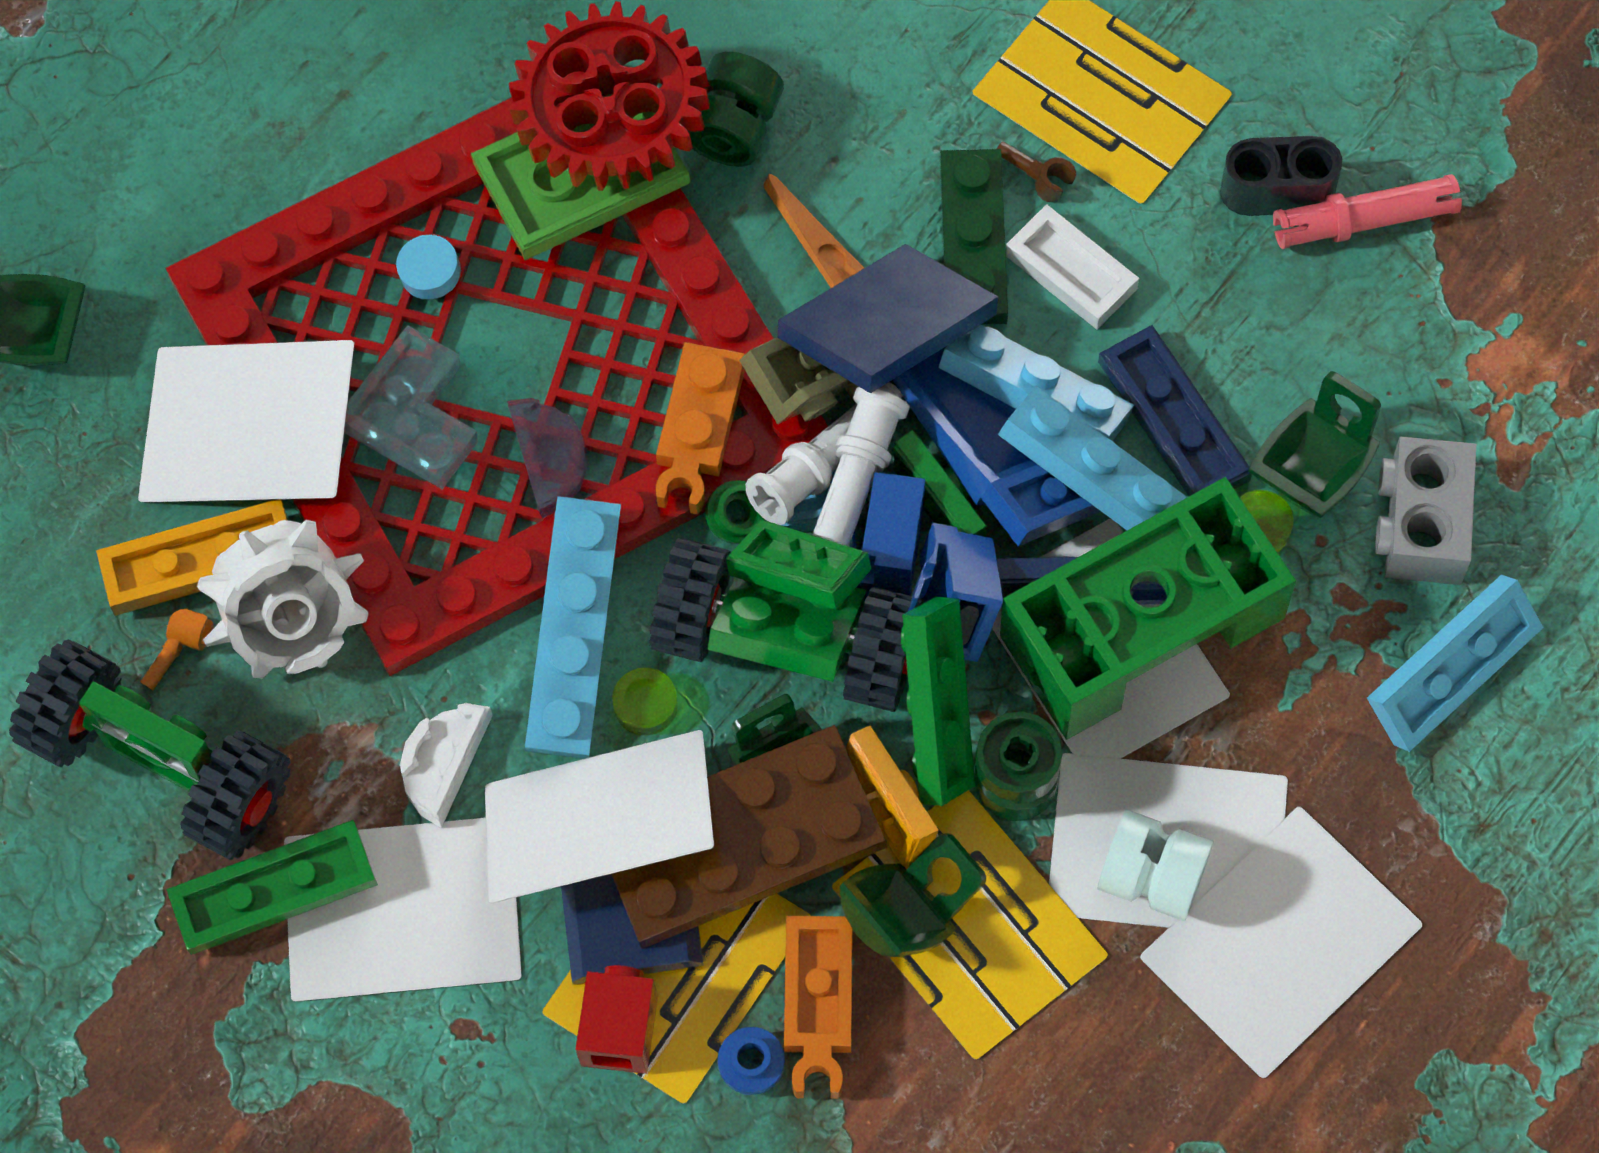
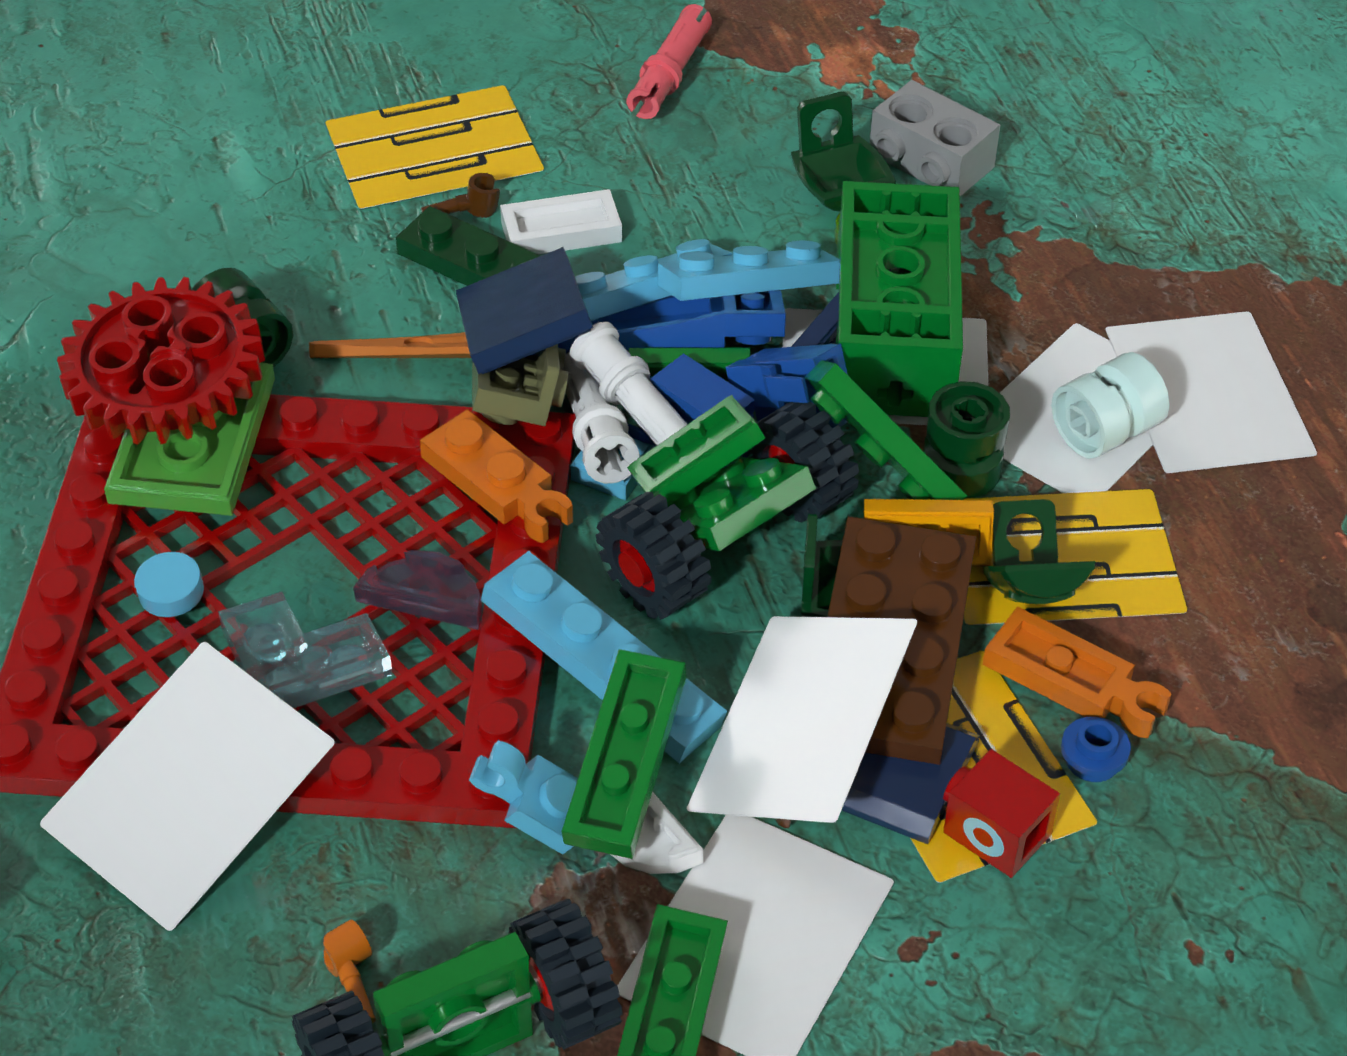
camera: 60 degrees left, 20 degrees down
light orange plate [96,499,288,616] -> none
white brick [197,520,369,679] -> none
clear neon green tile [612,668,678,736] -> none
green plate [705,480,767,544] -> none
dark blue tile [1098,325,1252,496] -> none
black beam [1220,136,1343,216] -> none
medium azure plate [1367,575,1544,752] -> none
none -> medium azure plate [469,740,578,855]
none -> green plate [561,649,687,859]

